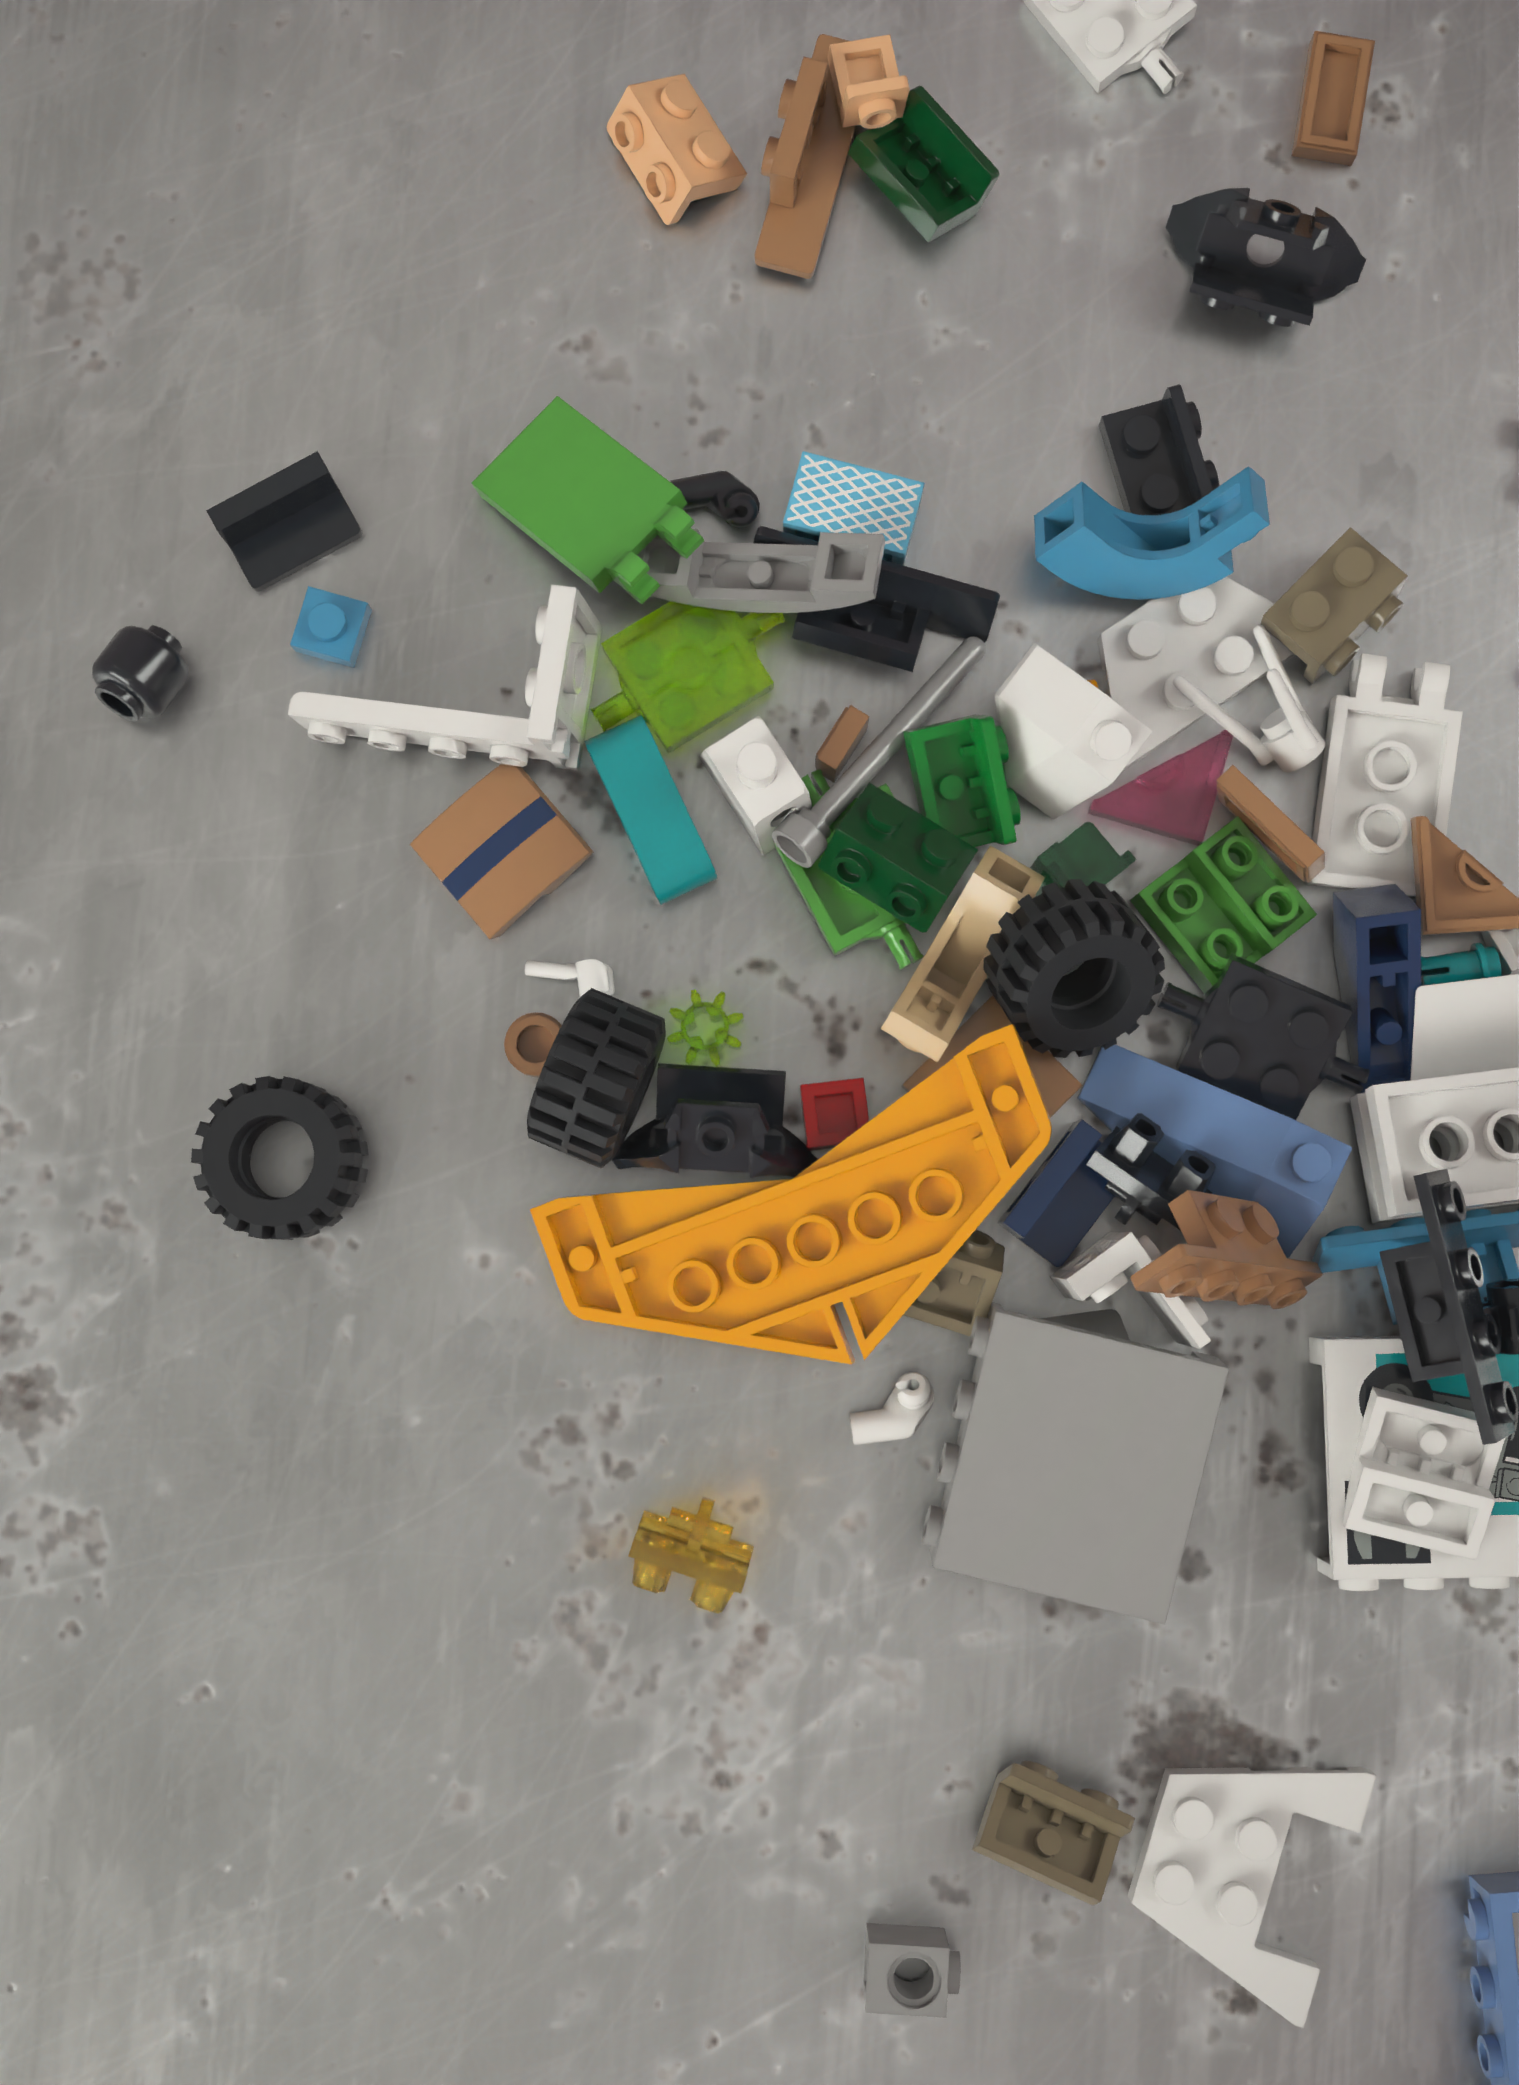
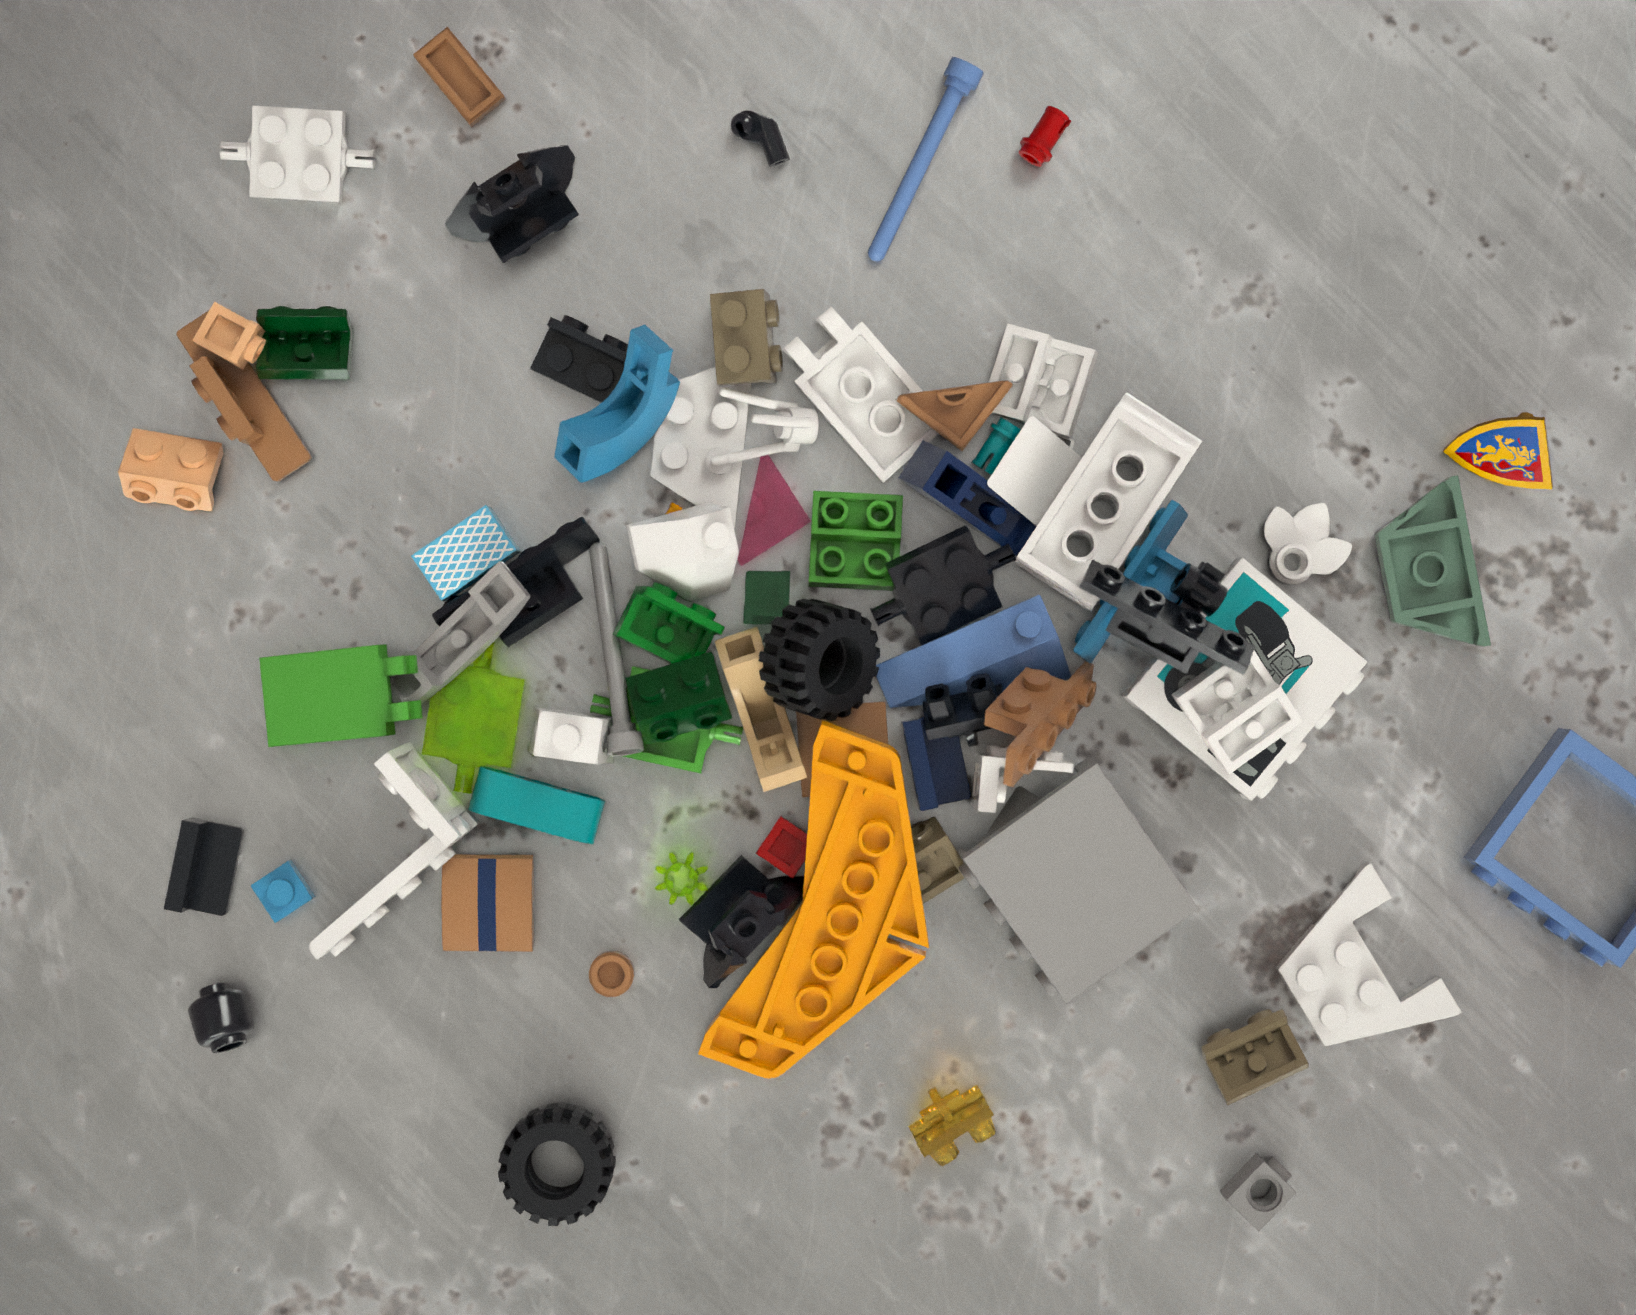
camera: 50 degrees left, 5 degrees up
white hand [525,959,615,997] -> none
black tyre [527,988,666,1168] -> none
black arm [670,471,760,527] -> none
medium nougat tile [815,705,870,783] -> none
white arm [850,1372,934,1445] -> none
medium nougat tile [1216,765,1325,883] -> none

